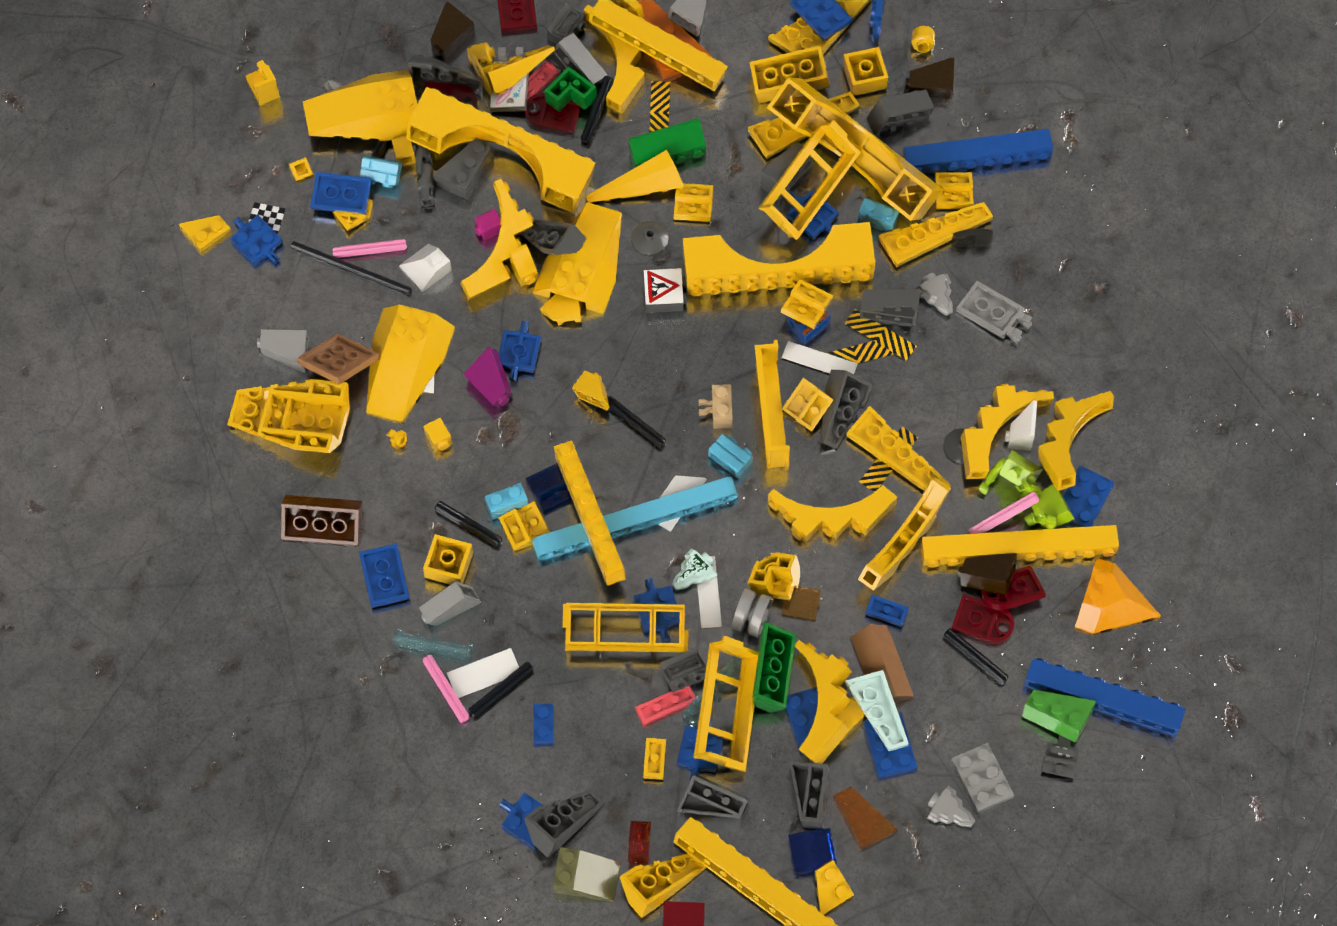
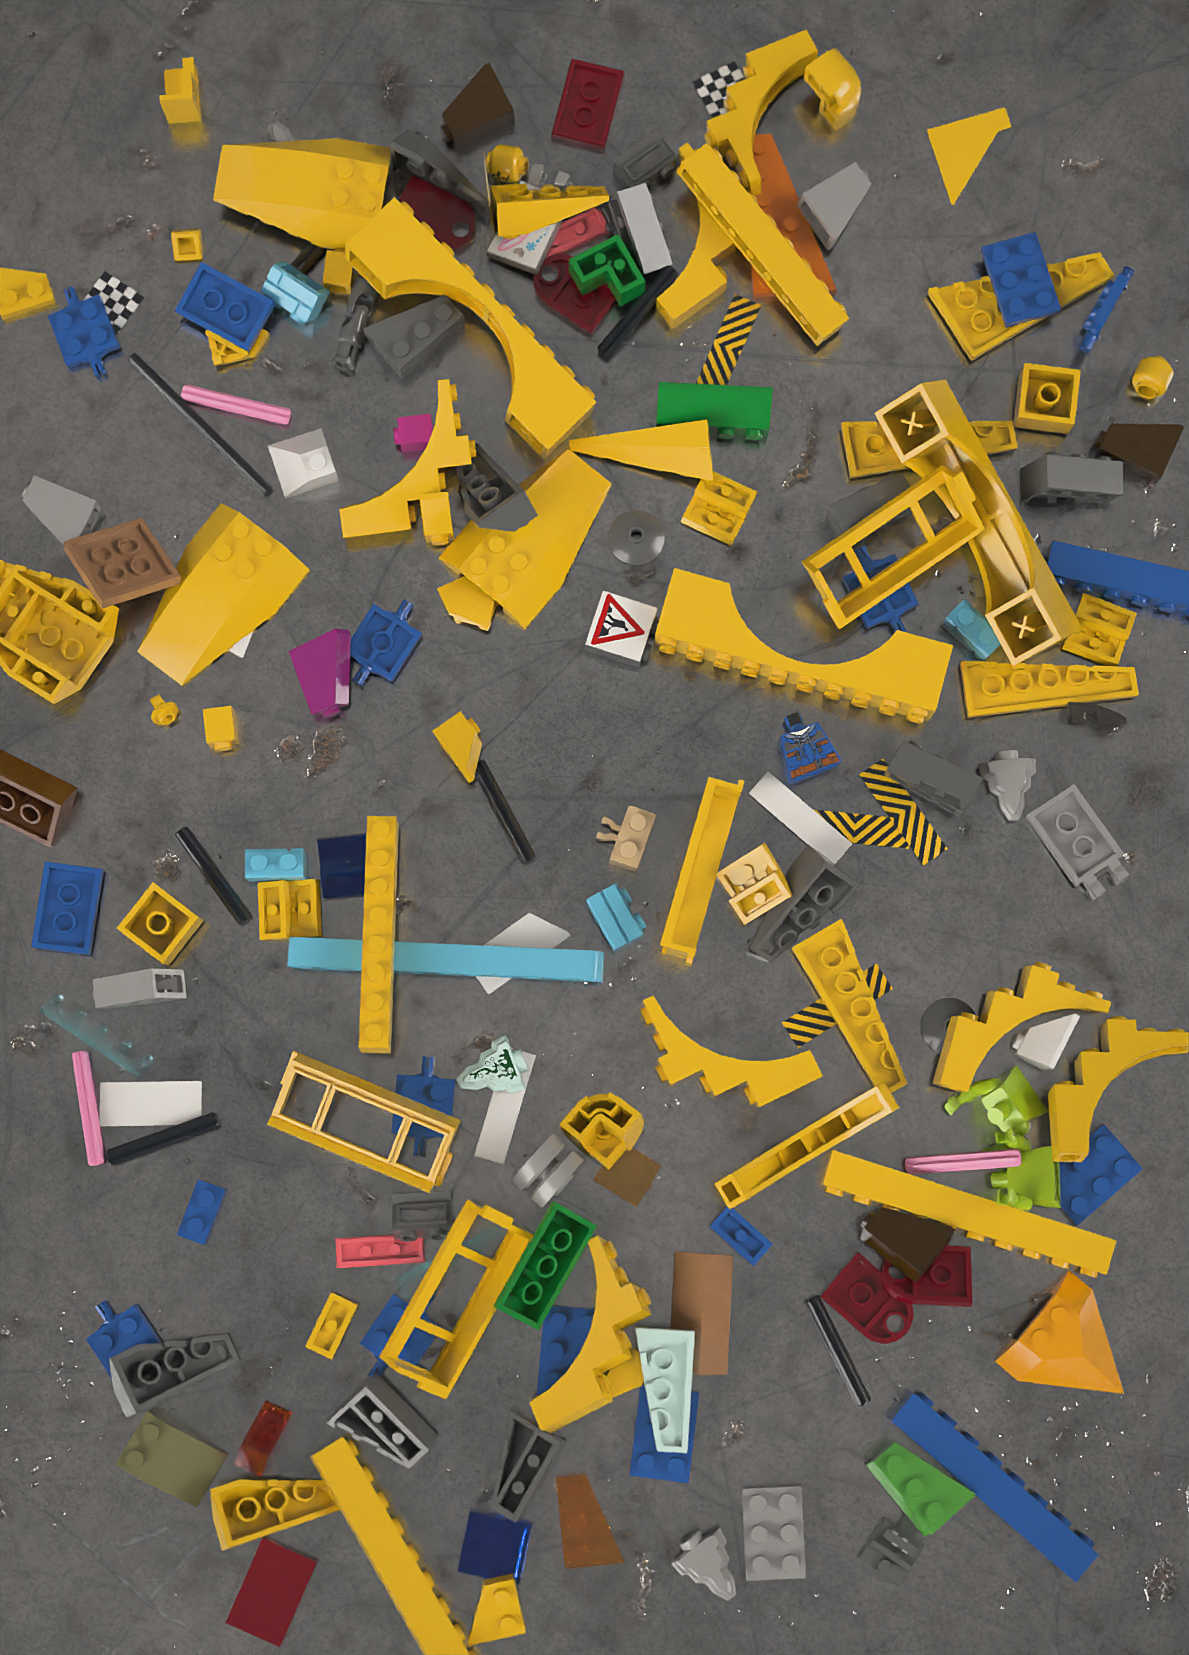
camera: 20 degrees right, 15 degrees up
yellow brick [750,45,830,104] -> none
yellow slope [781,279,833,329] -> none

